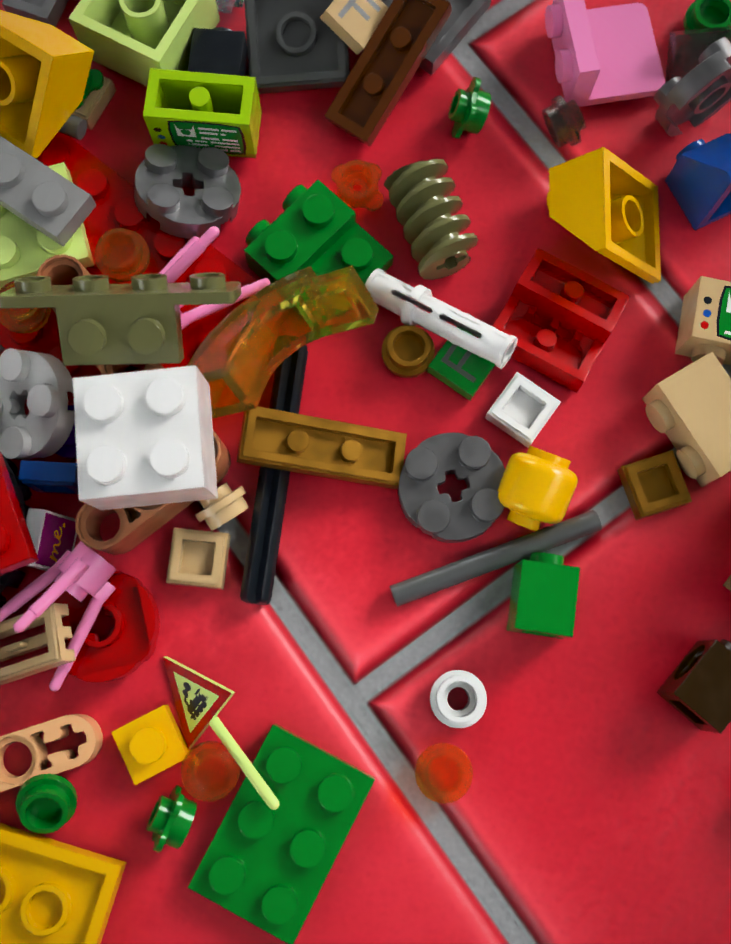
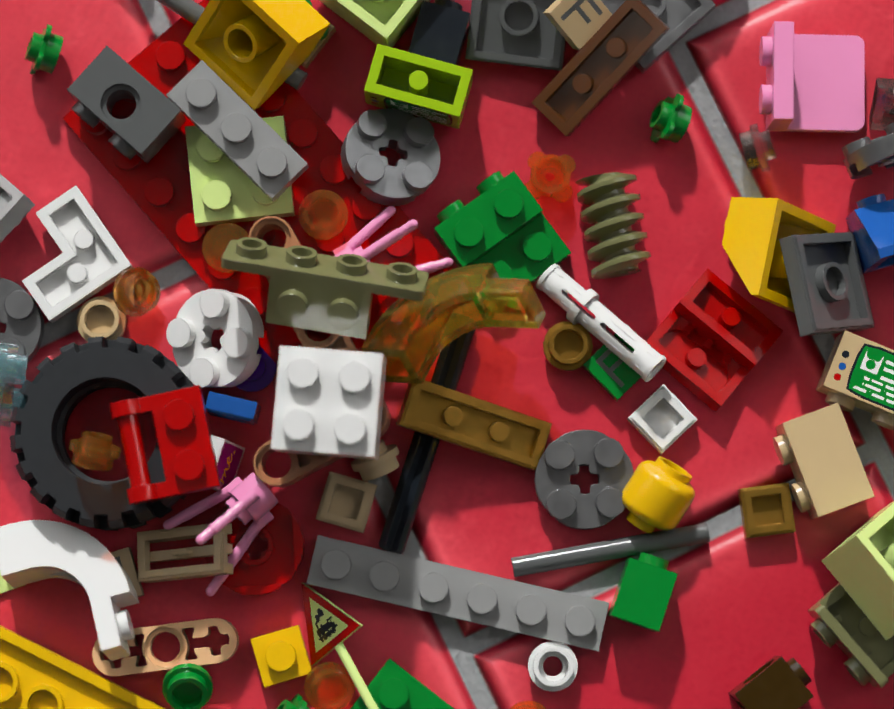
camera: 10 degrees right, 5 degrees up
none -> light grey plate [306,535,609,651]
none -> dark grey plate [779,232,874,337]

